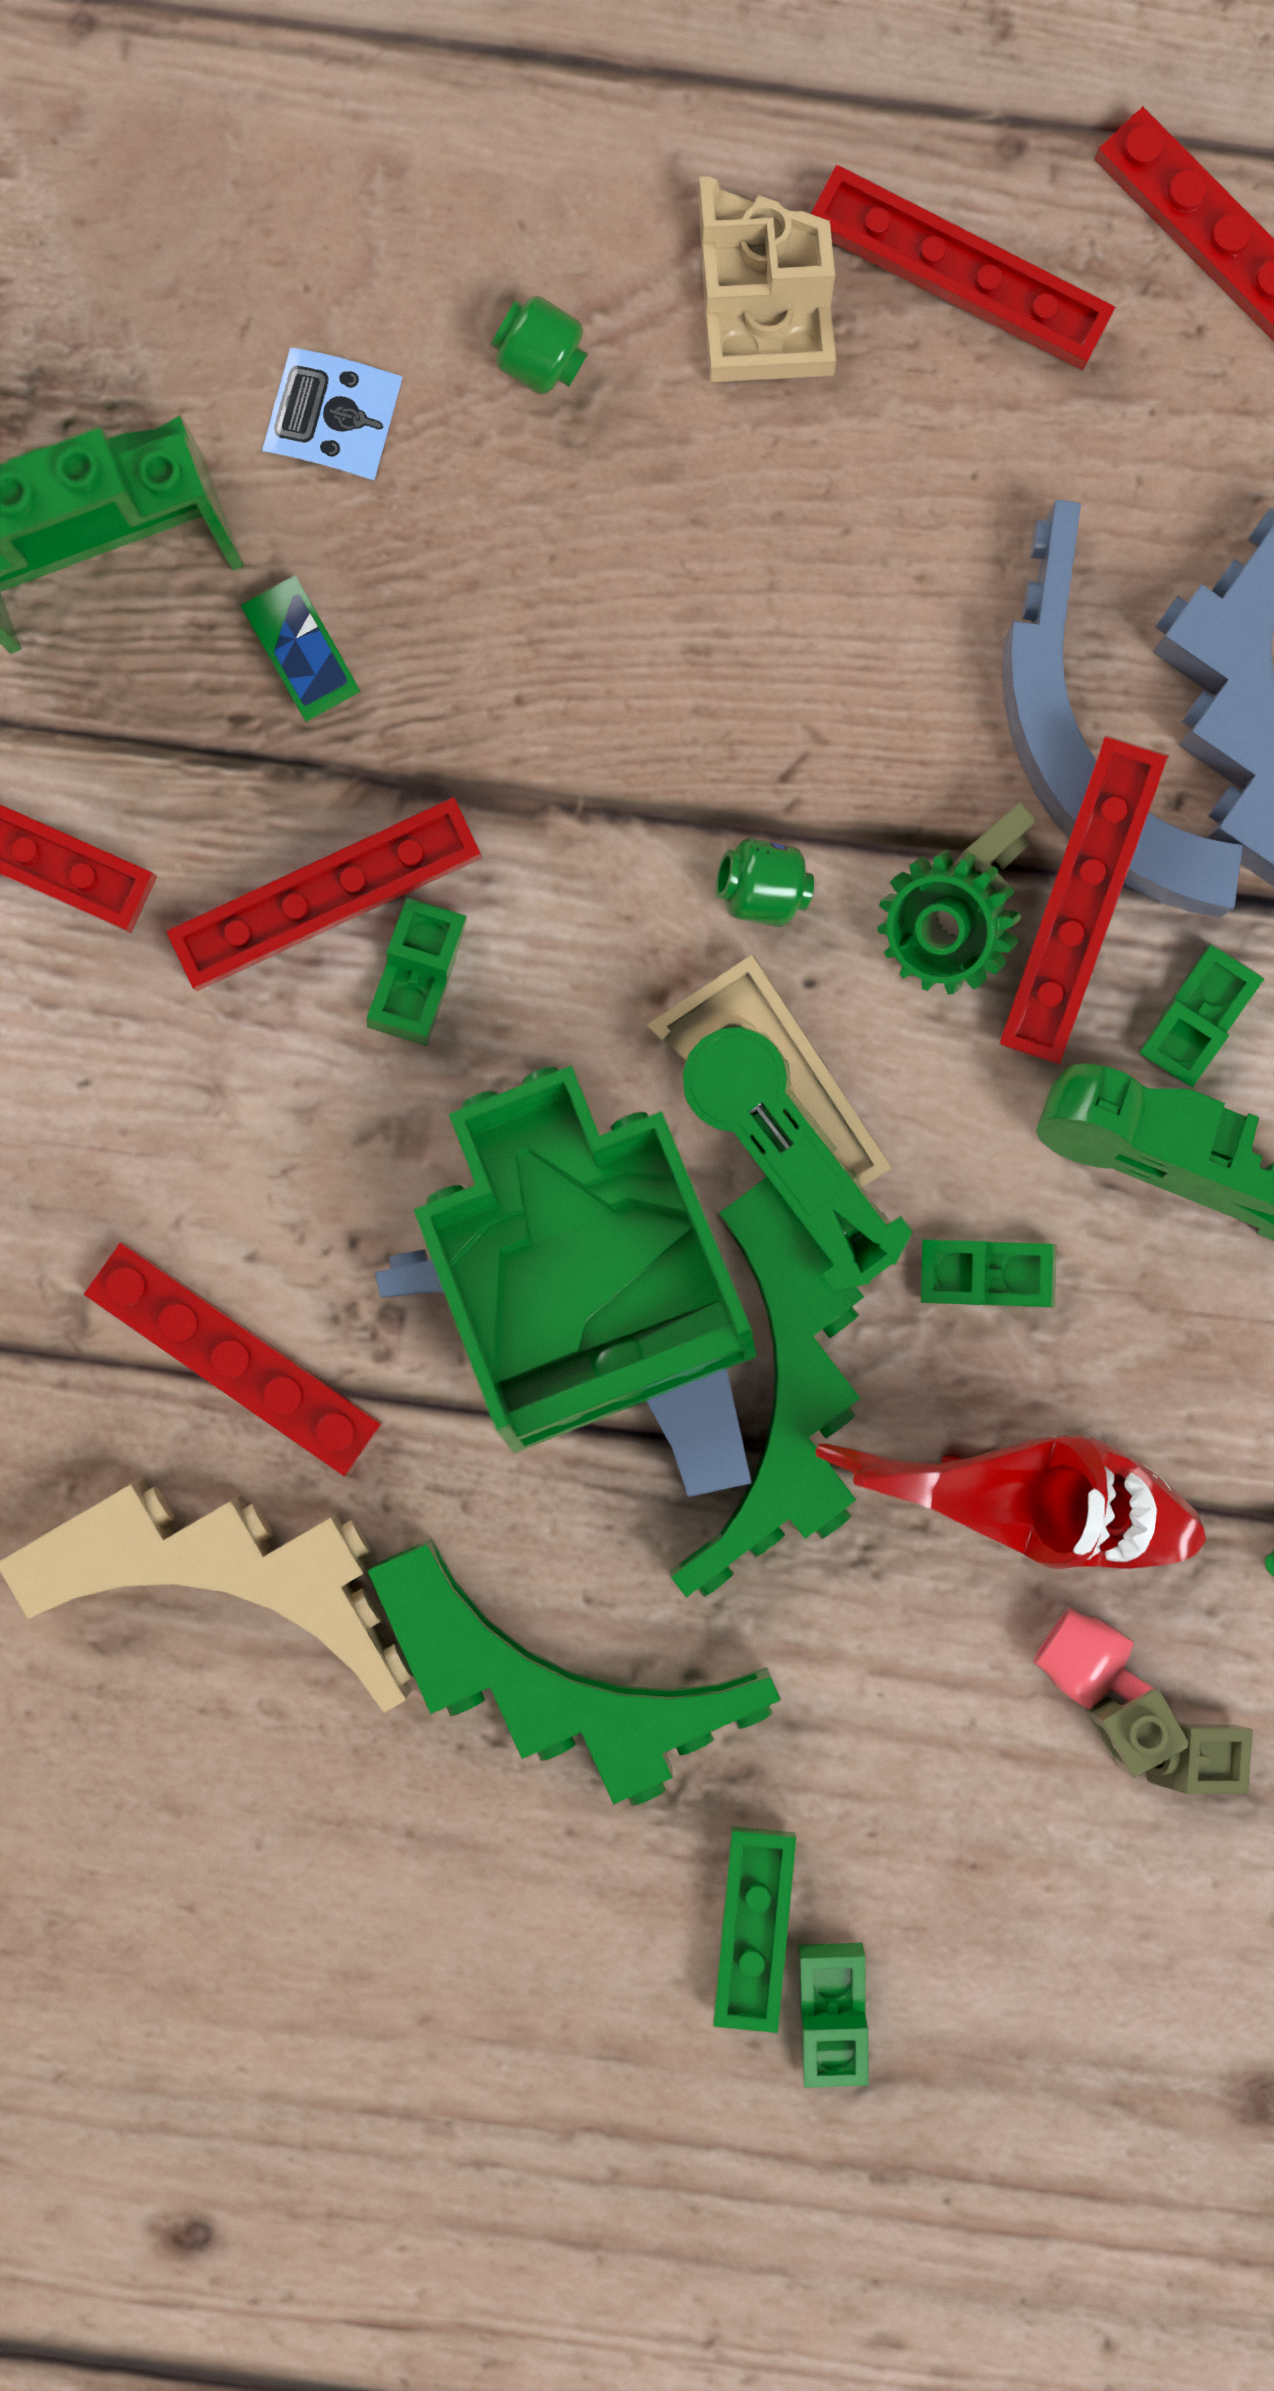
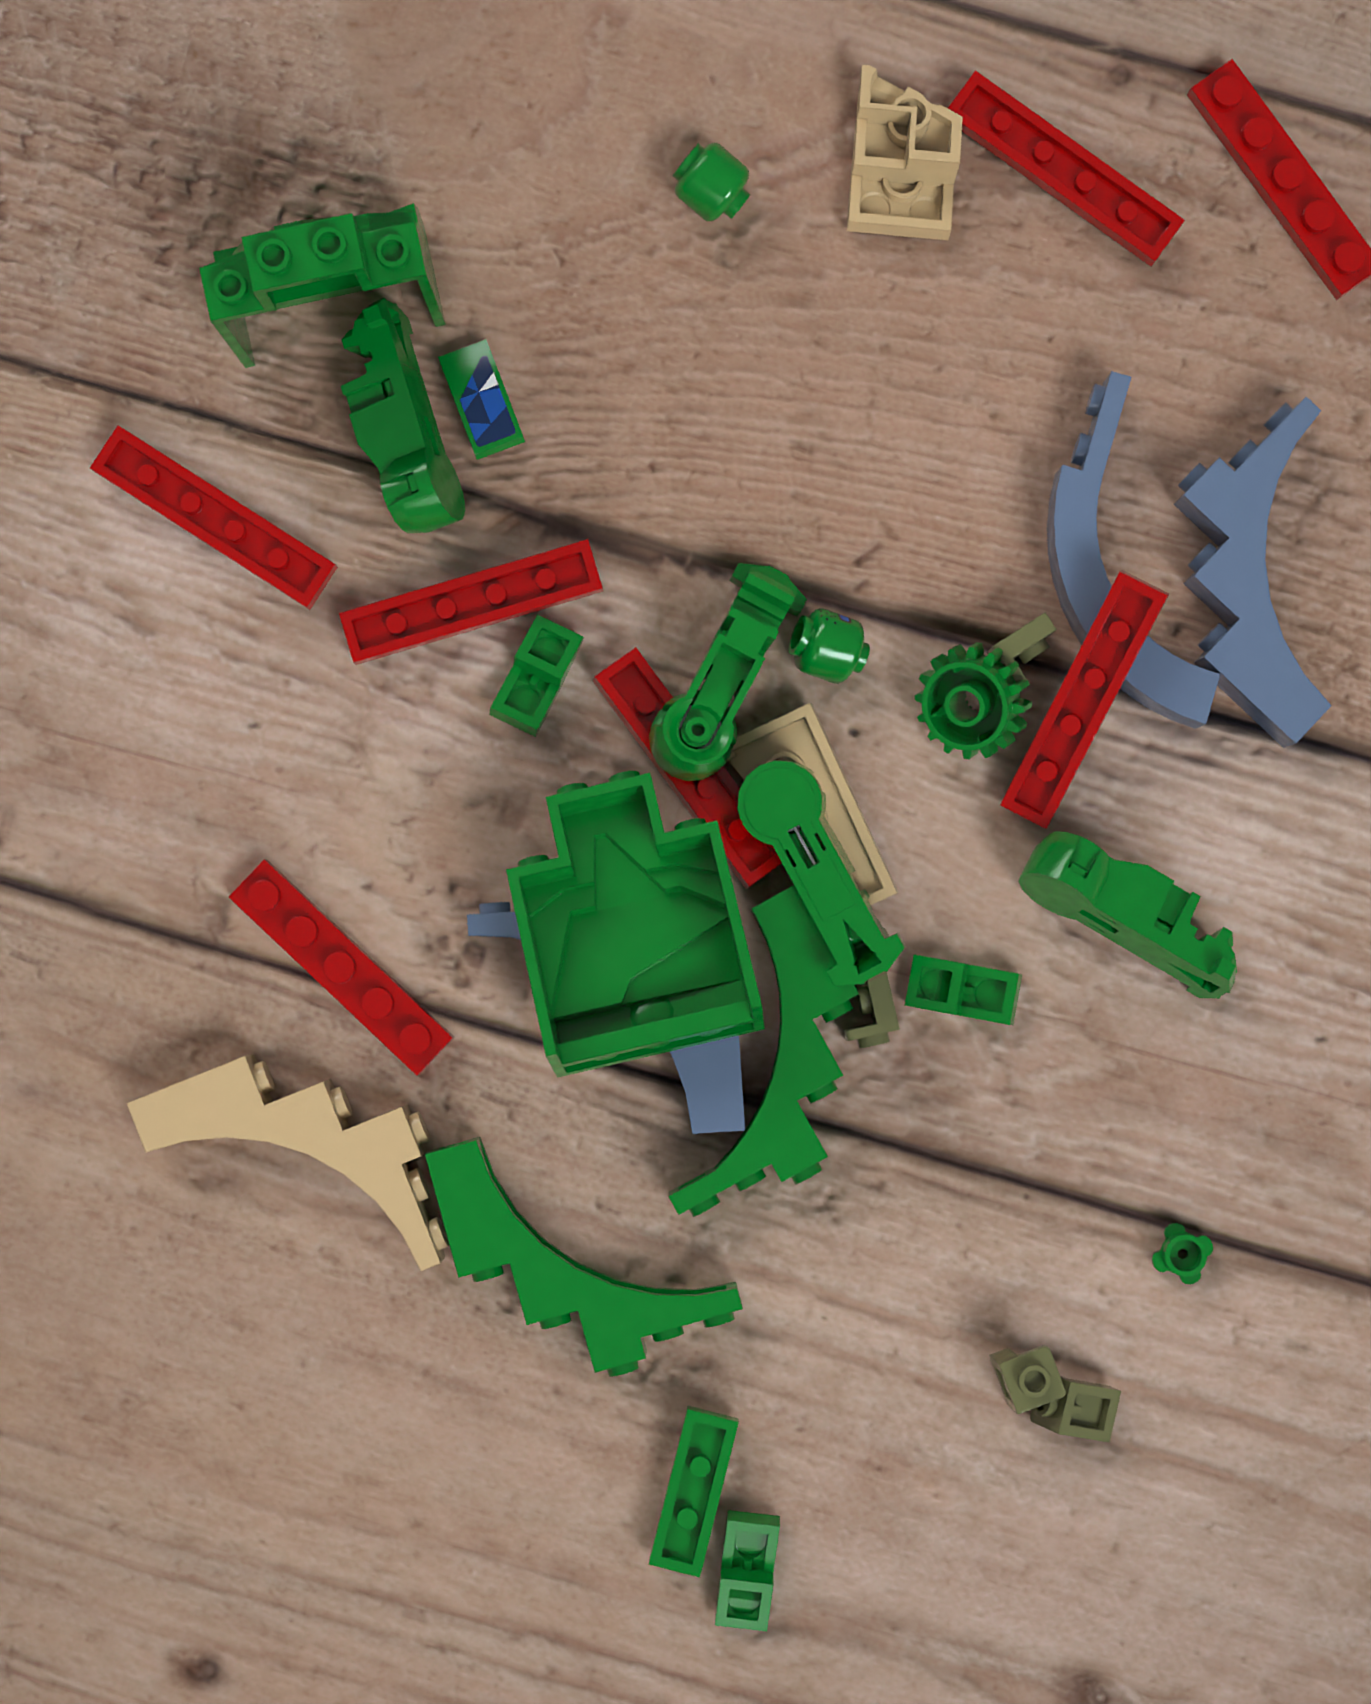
camera: 10 degrees right, 0 degrees up
light blue sticker [262,347,403,481] -> none
red piece [815,1434,1206,1569] -> none
coral piece [1033,1607,1155,1709] -> none
green slope [1139,942,1264,1088] -> none
none -> green piece [340,298,465,533]
none -> red plate [592,647,782,889]
none -> green piece [649,563,807,781]
none -> olive bracket [843,972,900,1048]

